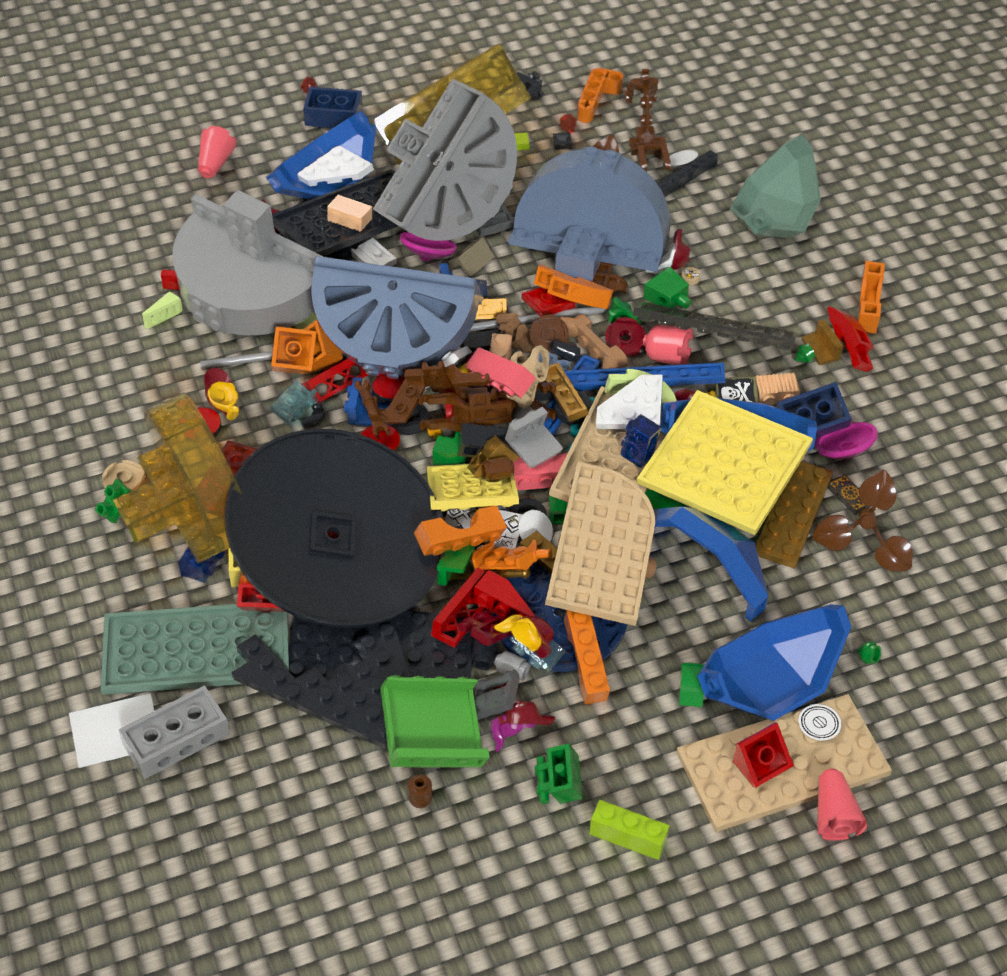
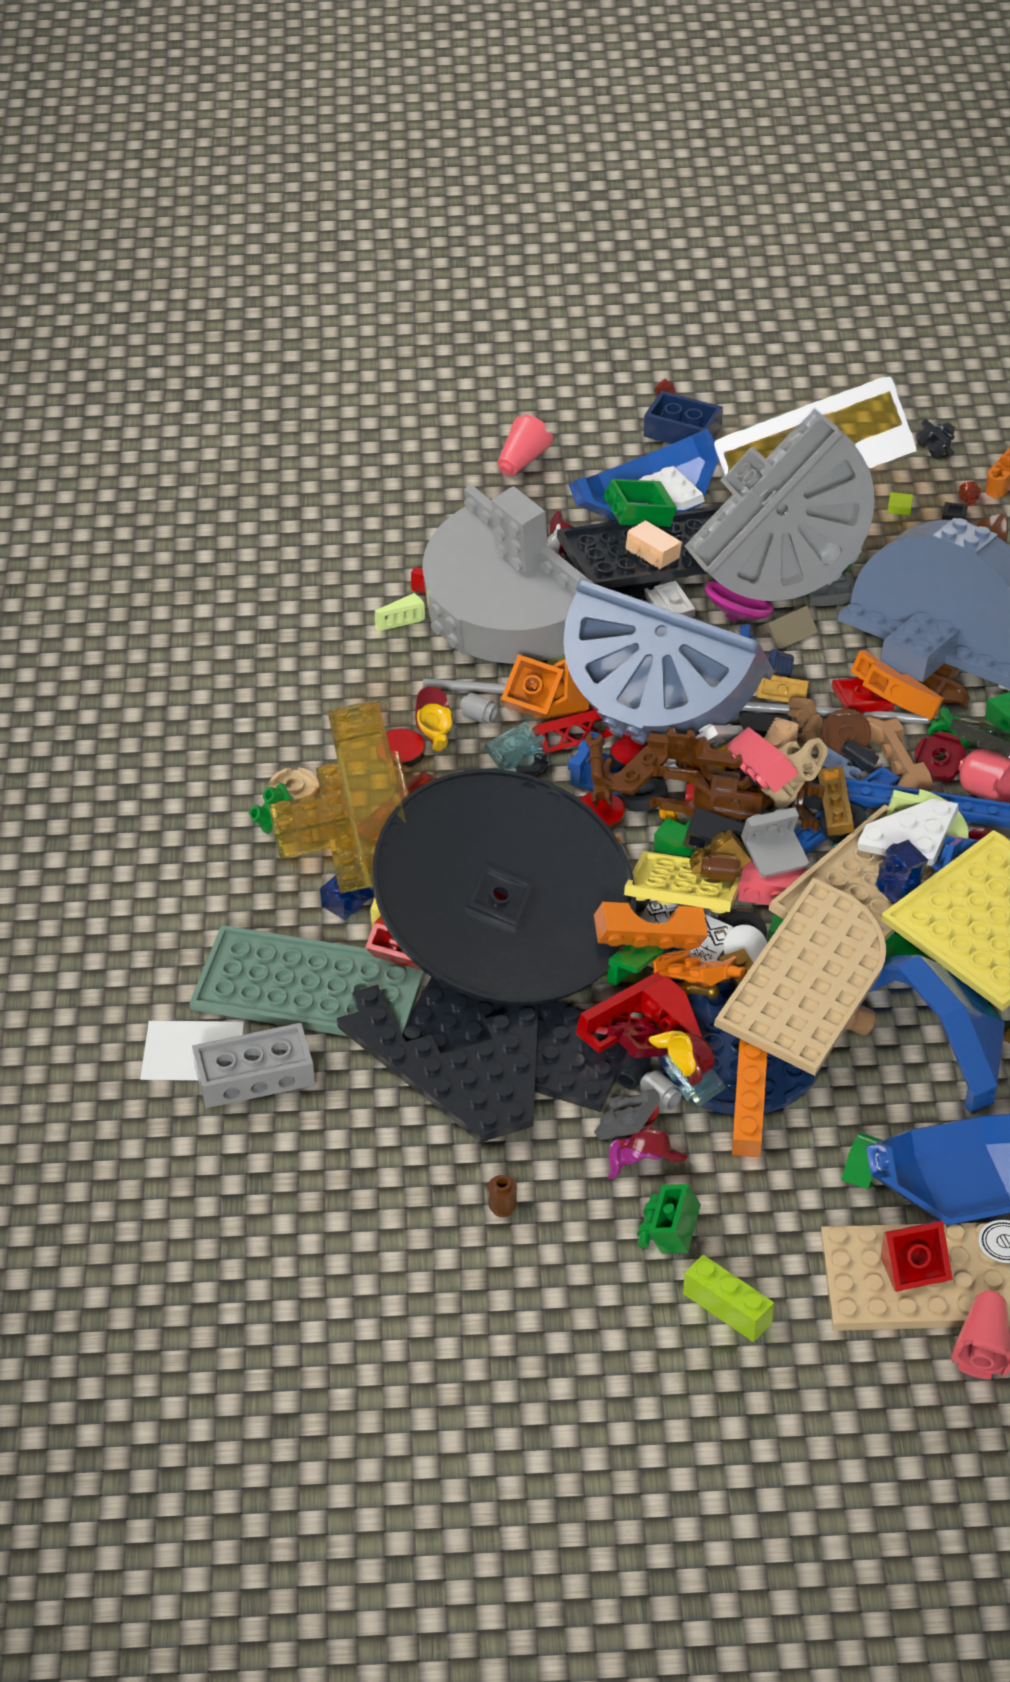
camera: 20 degrees right, 5 degrees down
bright green panel [380,675,490,767] -> none
none -> light grey brick [460,693,498,724]
none -> green window [604,479,677,527]

